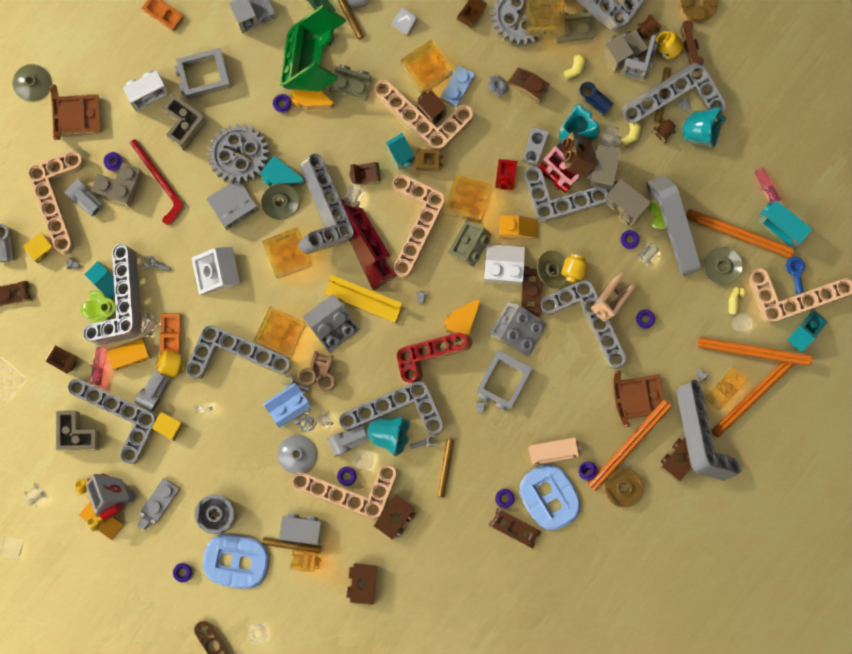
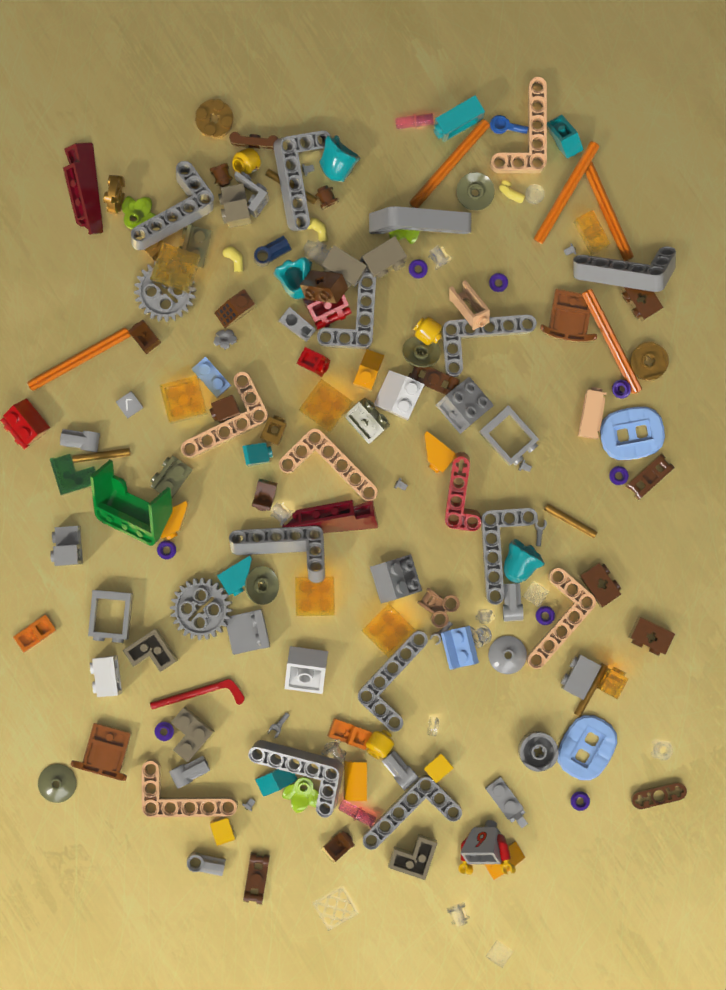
camera: 75 degrees left, 5 degrees up
yellow fence [325,274,402,323] -> none

